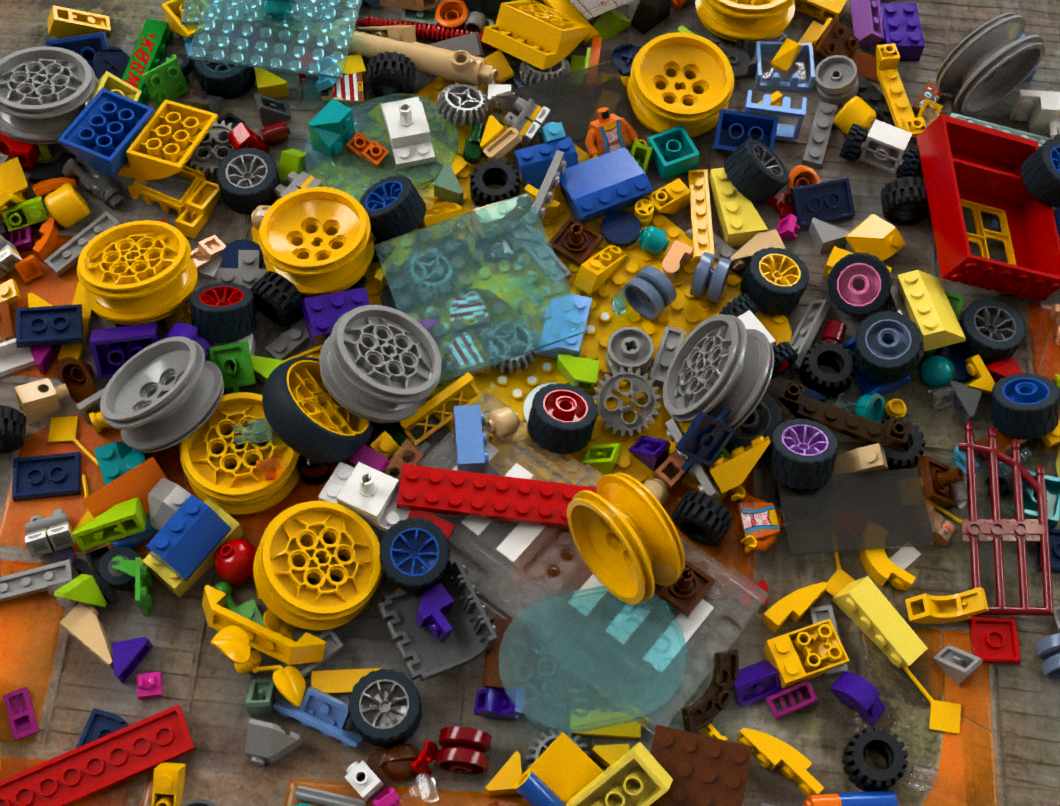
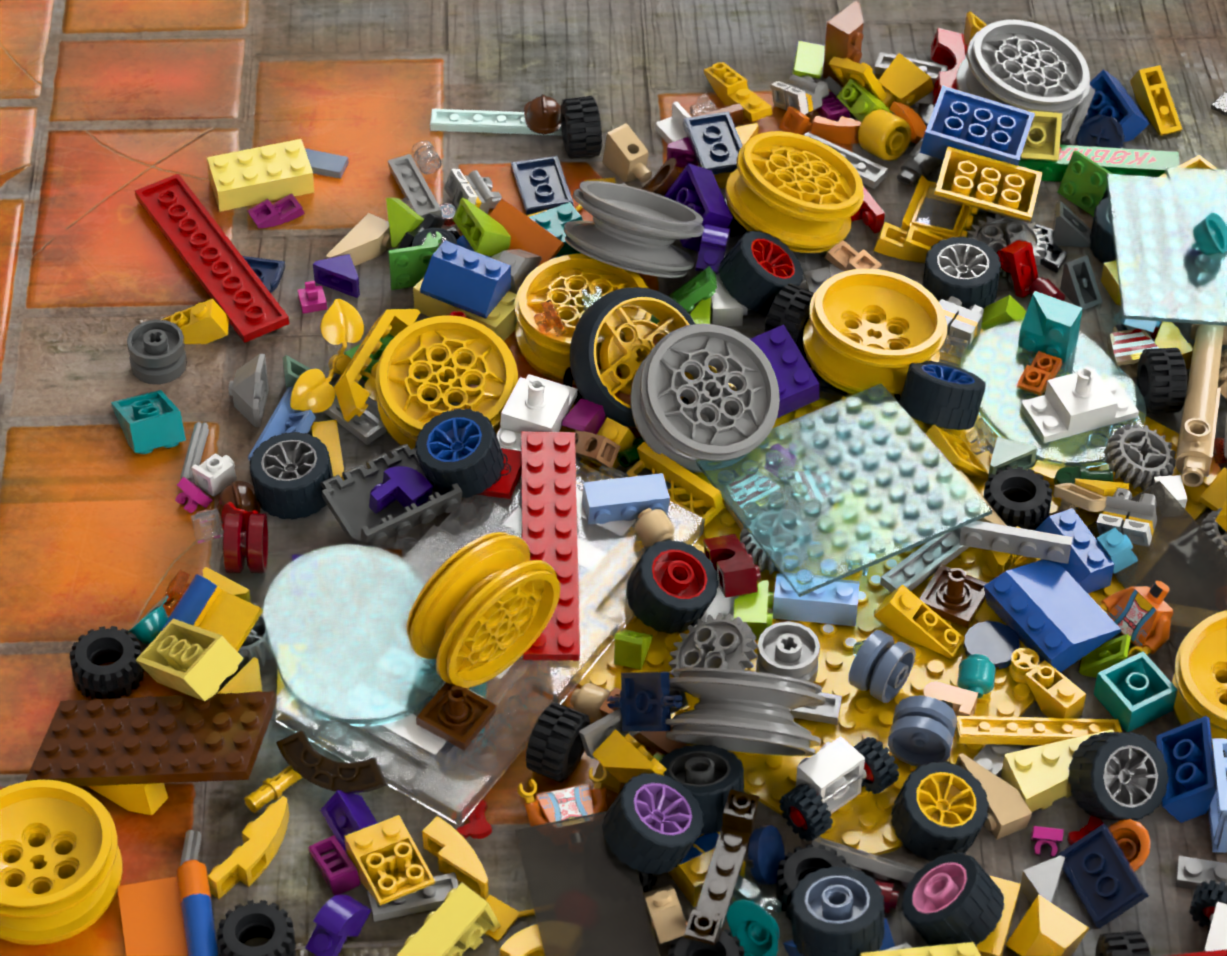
camera: 85 degrees right, 15 degrees down
none -> dark red arch [703,534,761,598]

